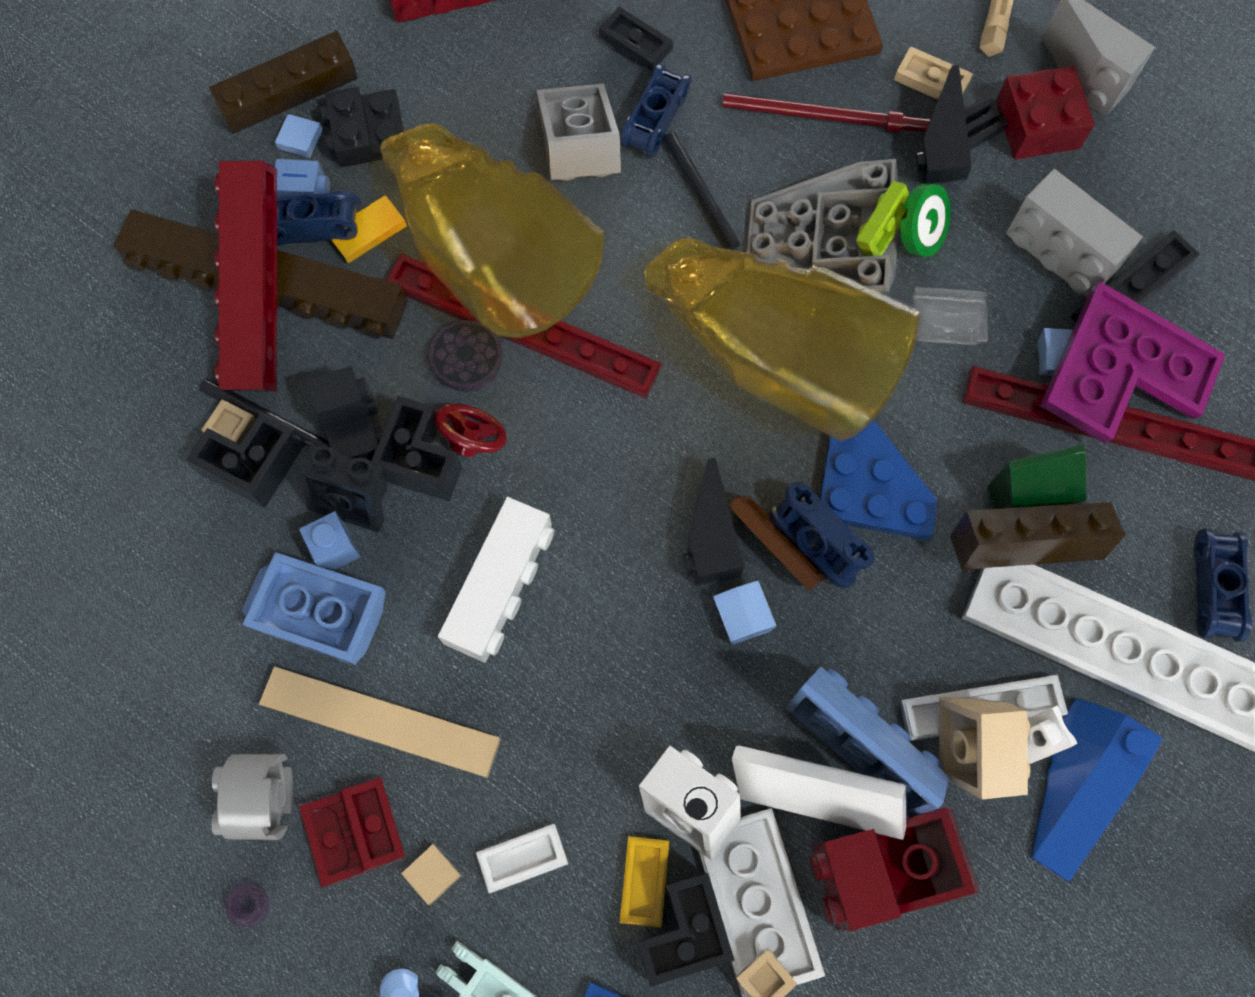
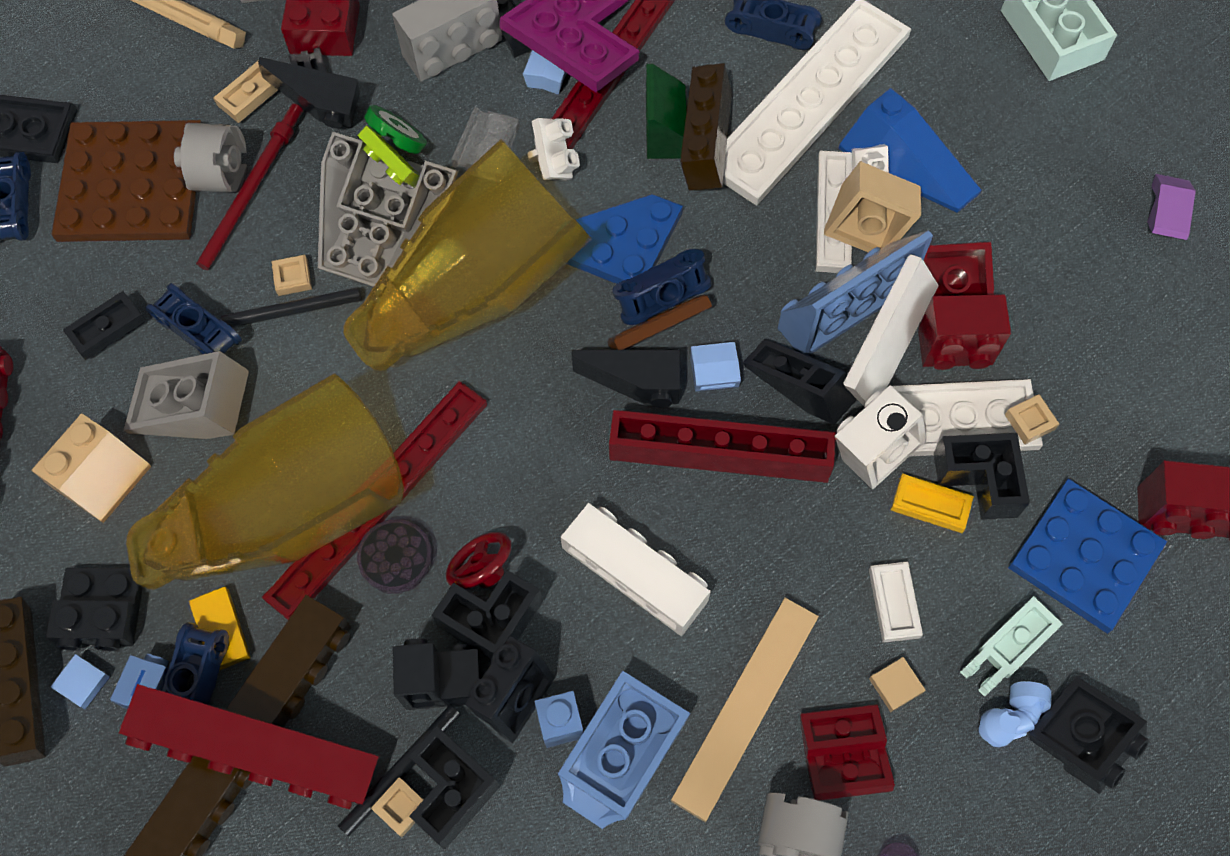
camera: 75 degrees left, 5 degrees down
none -> tan slope [31,413,151,523]
none -> light grey brick [174,123,247,193]
none -> tan tile [271,255,312,296]
none -> white hips [527,118,580,181]
none -> dark red brick [609,410,836,483]
none -> black slope [743,339,856,425]

